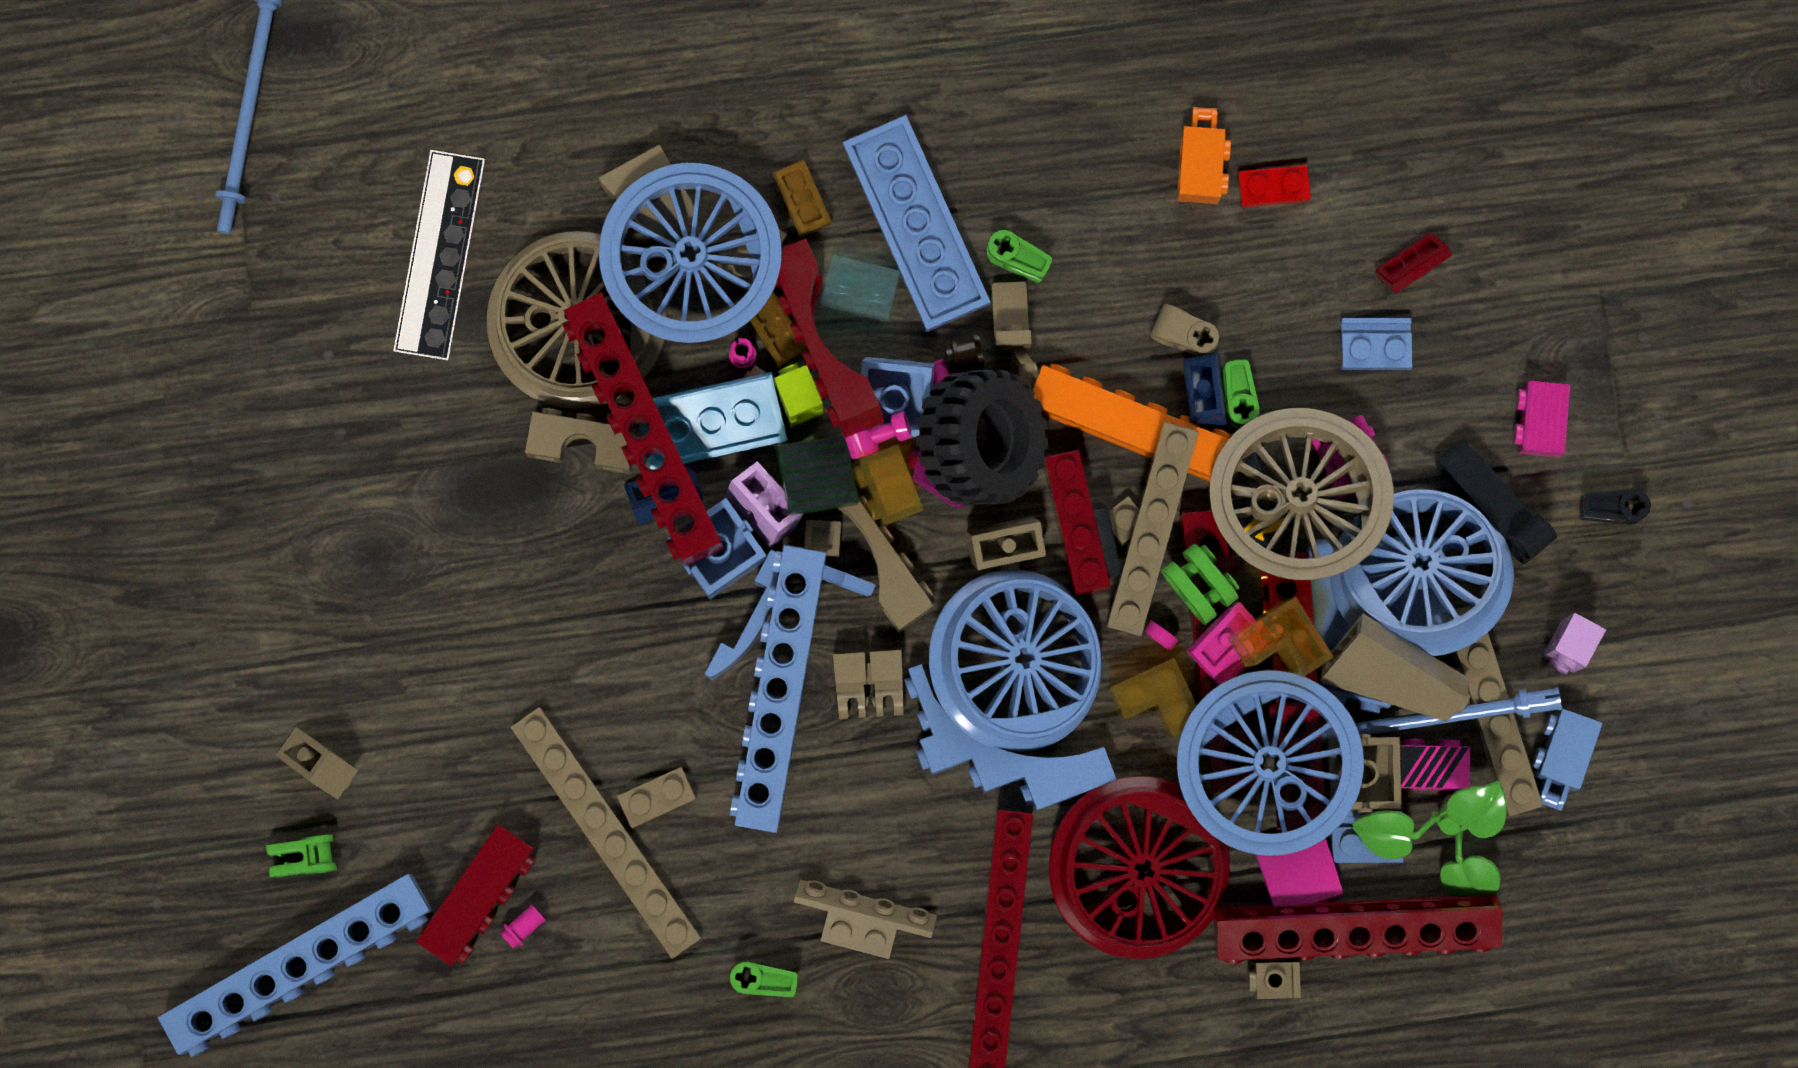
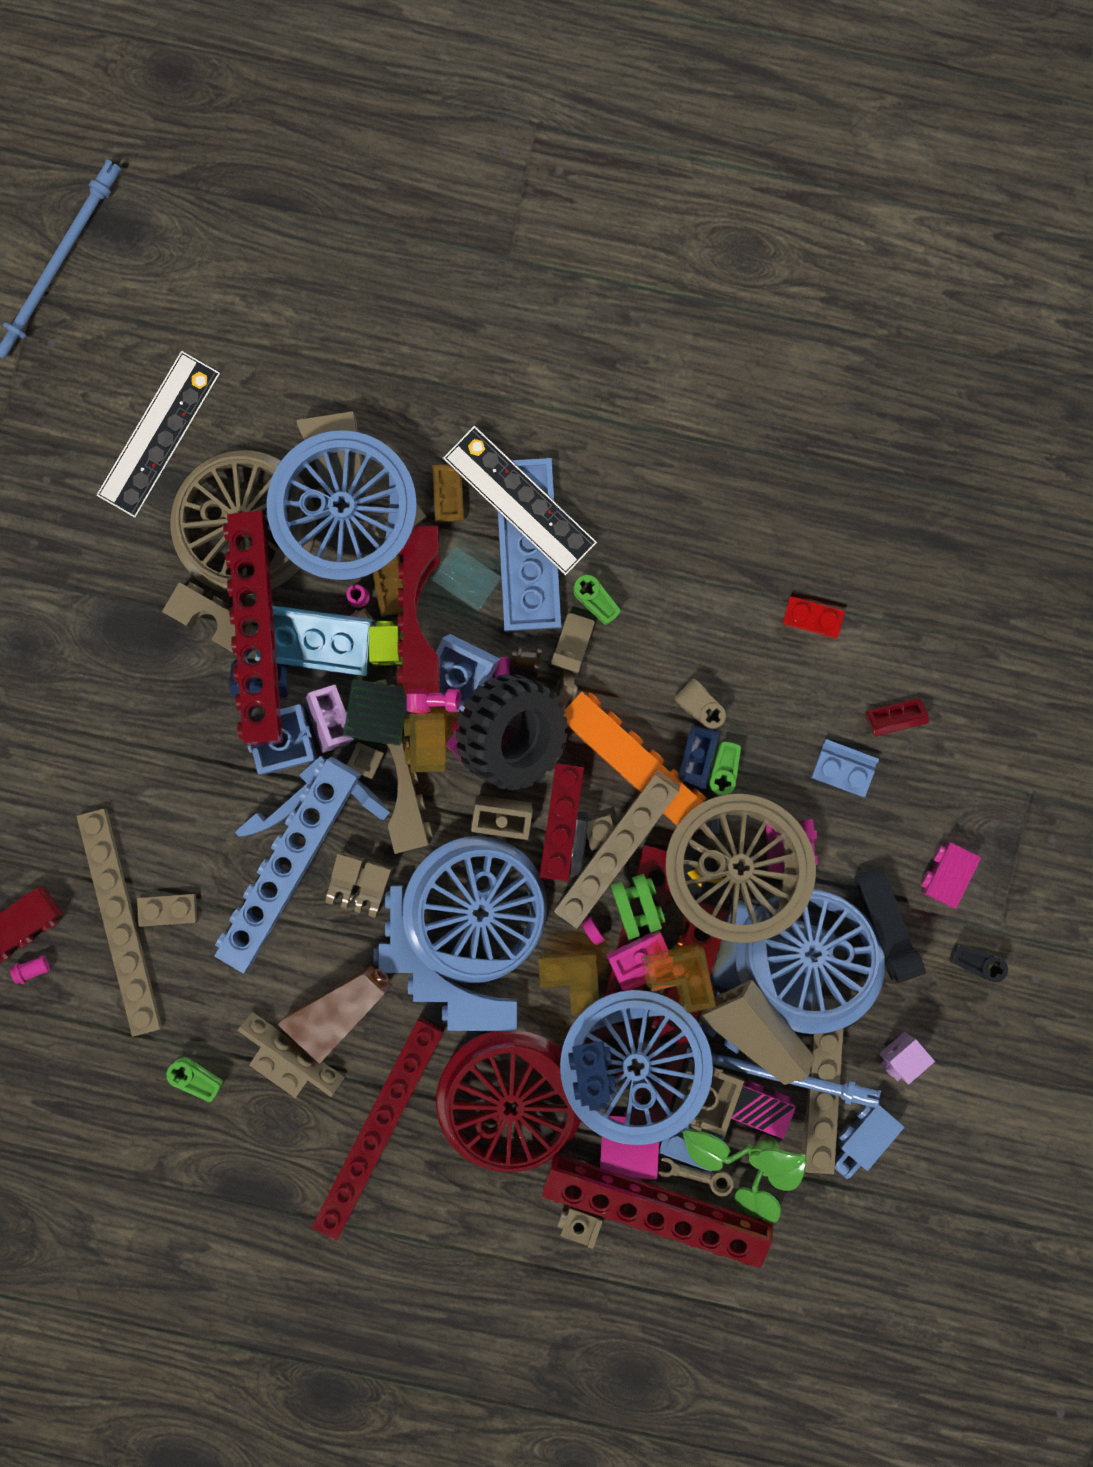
camera: 25 degrees right, 5 degrees up
orange brick [1177,107,1231,204] -> none
none -> slope [278,965,392,1064]
none -> sticker [443,426,597,575]
none -> dark blue brick [568,1041,617,1111]
none -> dark tan brick [658,1156,733,1196]

